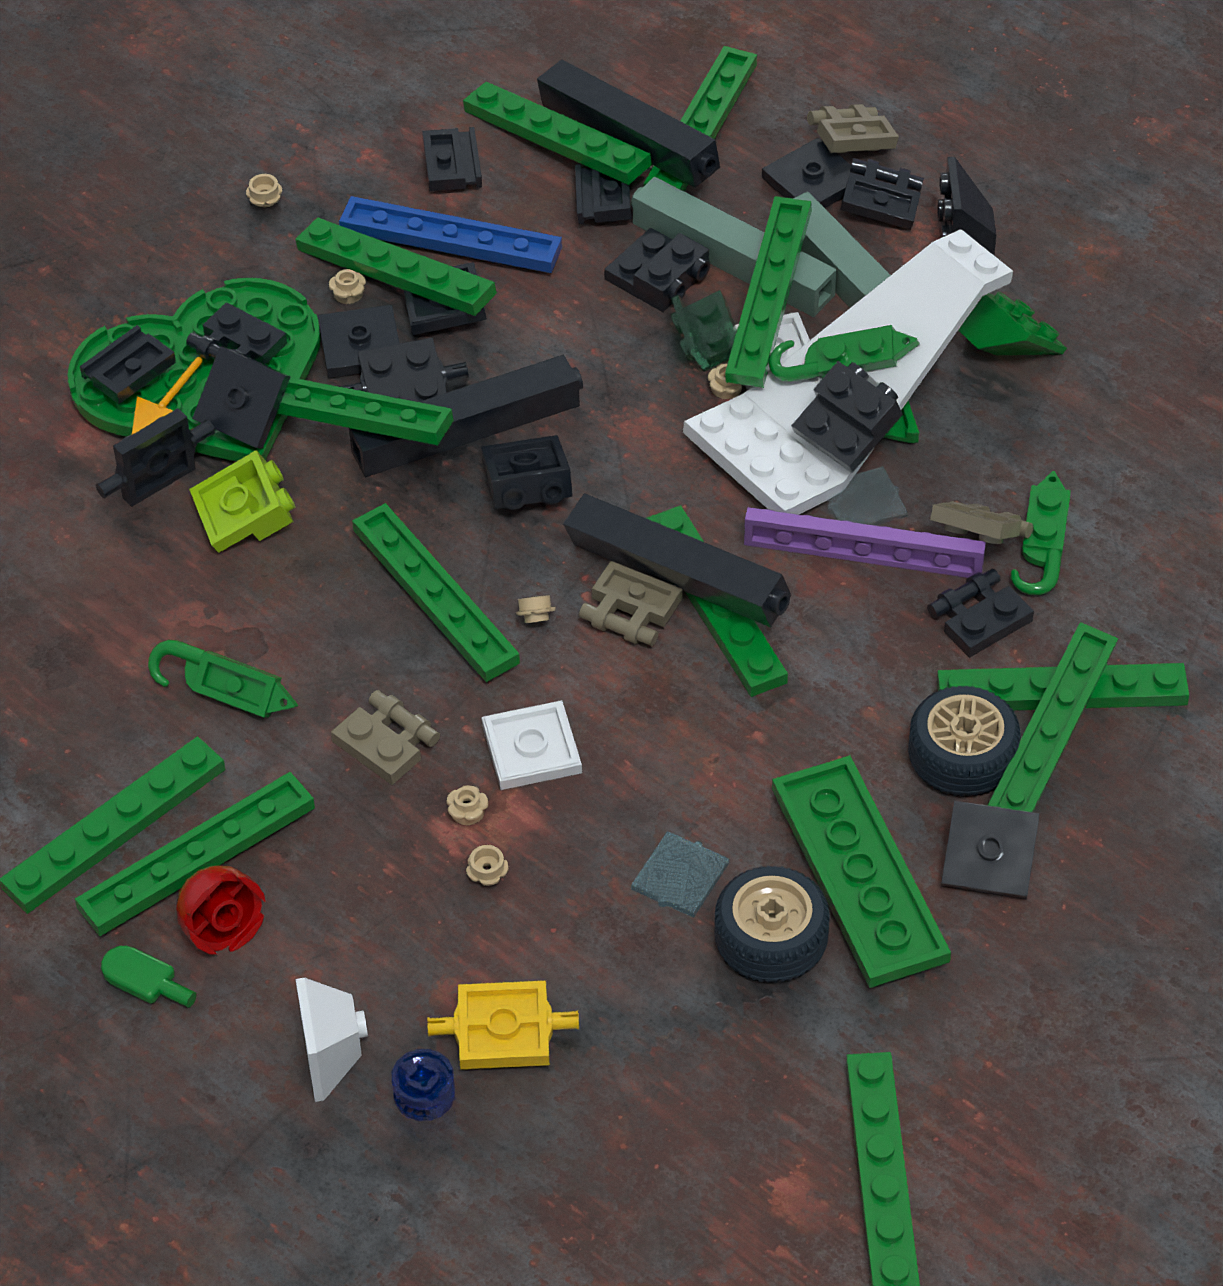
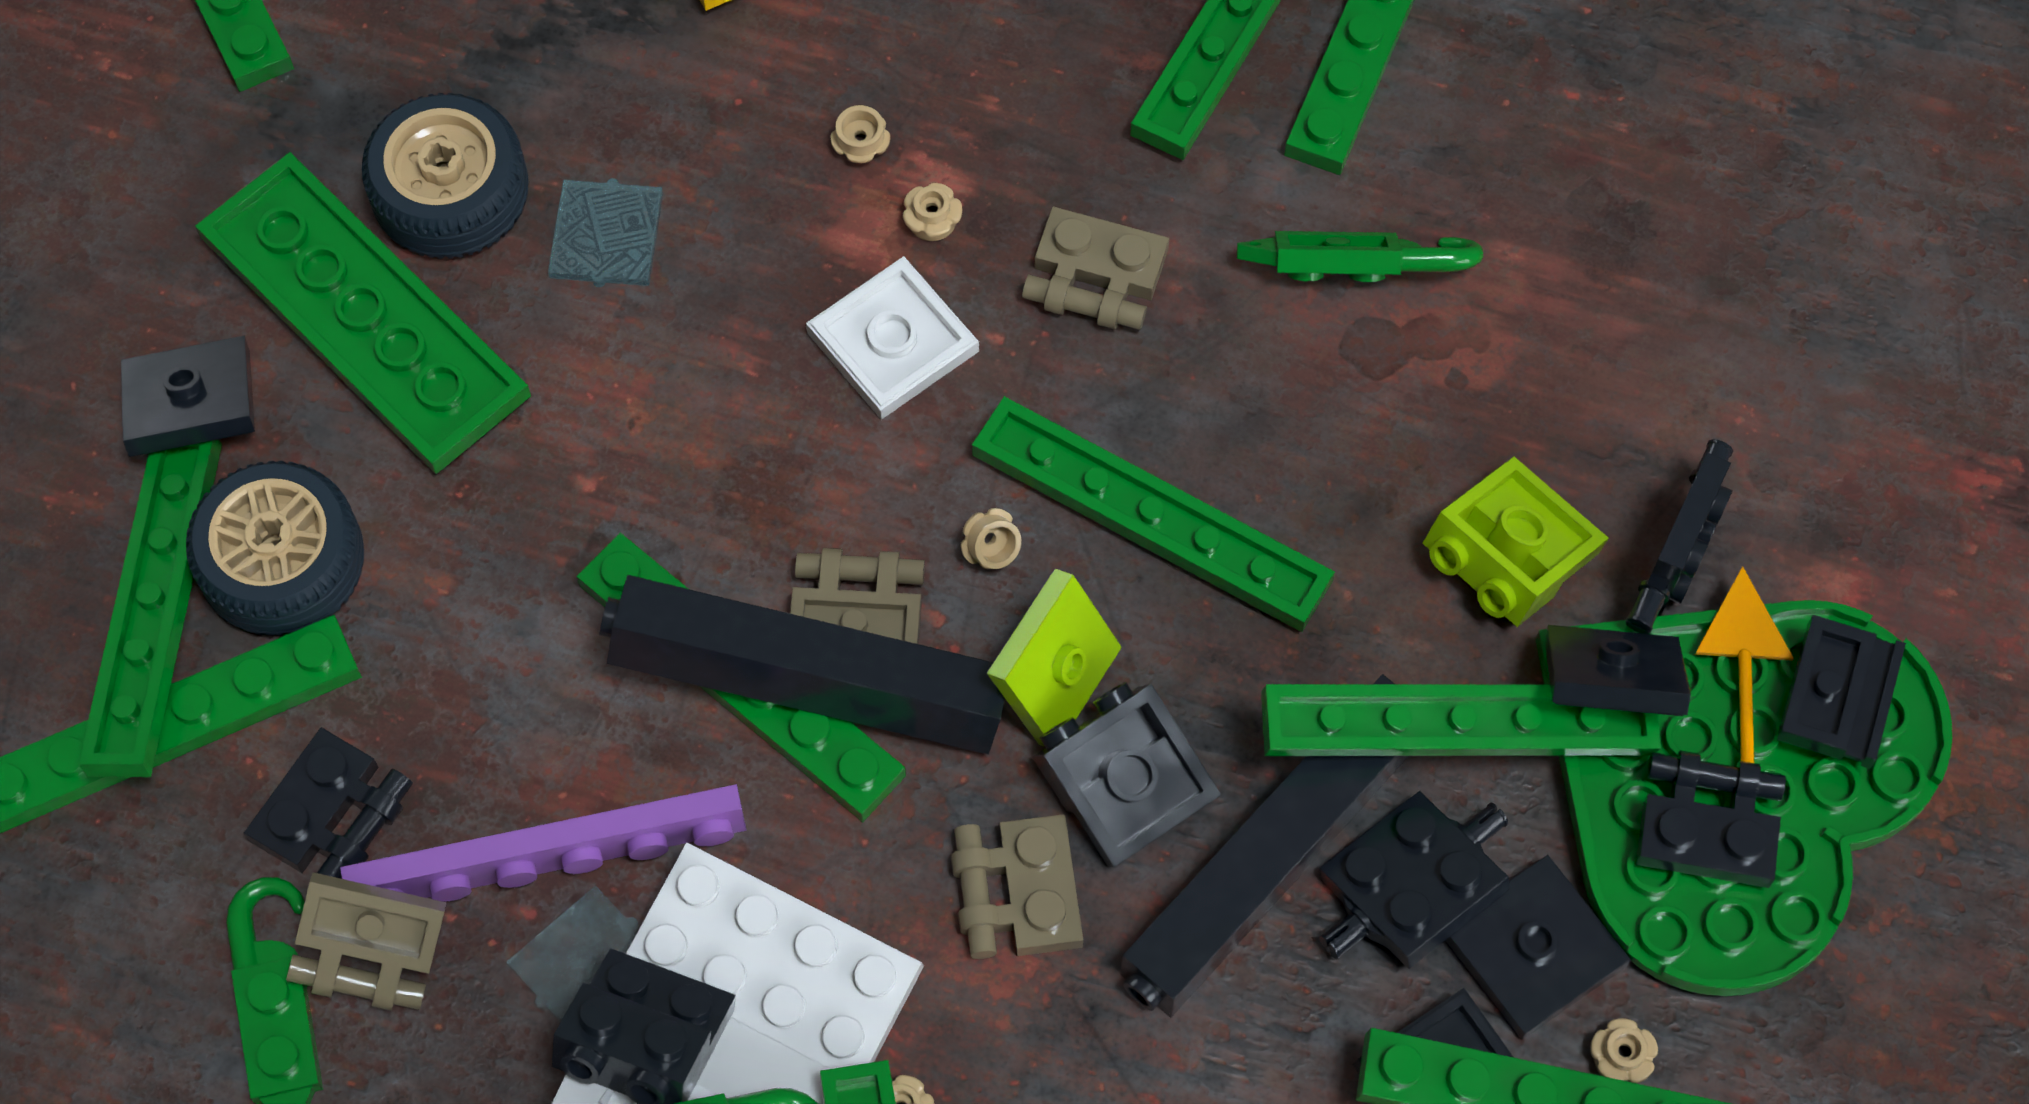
camera: 155 degrees right, 15 degrees up
none -> dark tan plate [951,814,1083,959]
none -> lime plate [987,569,1122,747]

